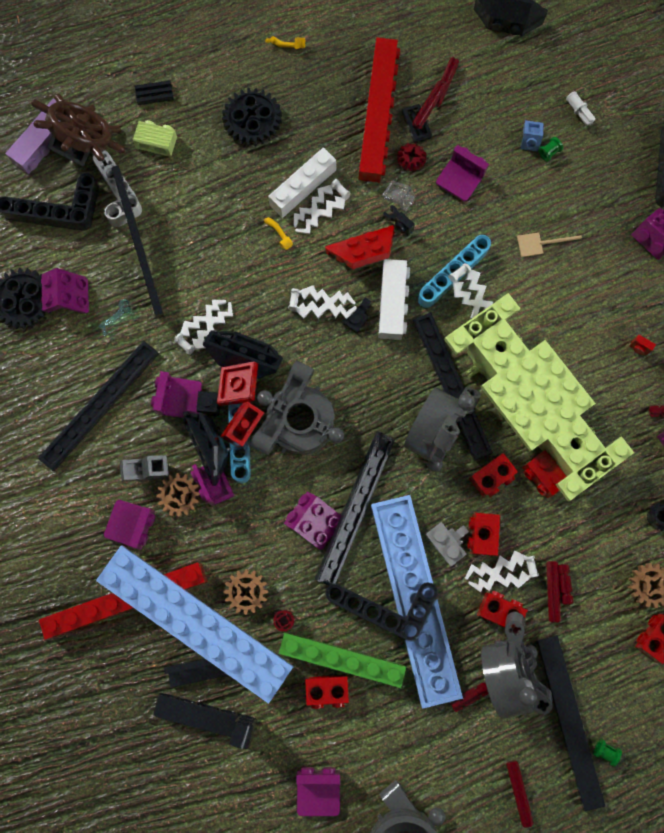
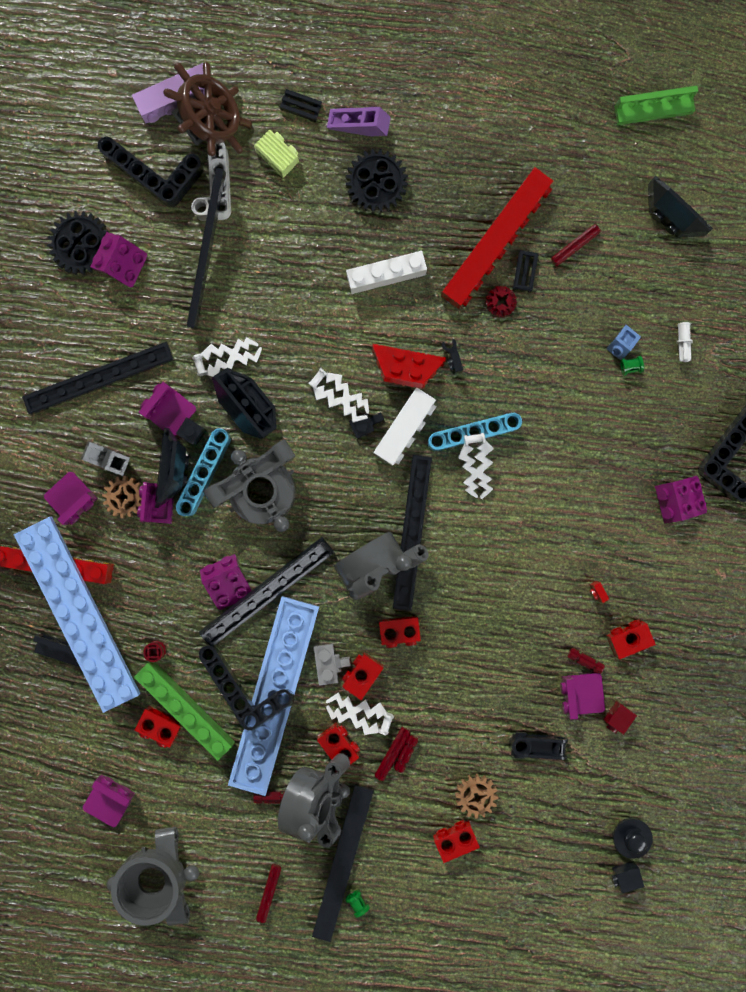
camera: 35 degrees right, 10 degrees up
clear light blue piece [99,299,131,336] -> none
black beam [153,693,258,749] -> none
red tile [217,361,258,406] -> none
red brick [220,401,264,448] -> none
medium nougat gear [224,569,269,615] -> none
yellow piece [264,217,293,250] -> none
yellow piece [265,36,306,49] -> none
white piece [294,179,351,234] -> none
clear bracket [382,180,415,211] -> none
dark red axle [413,80,447,129] -> none
magenta bracket [436,145,489,202] -> none
yellowish green piece [444,293,634,501] -> none
tan piece [517,233,582,257] -> none
red bracket [522,450,567,498] -> none
none -> medium lavender slope [327,107,391,136]

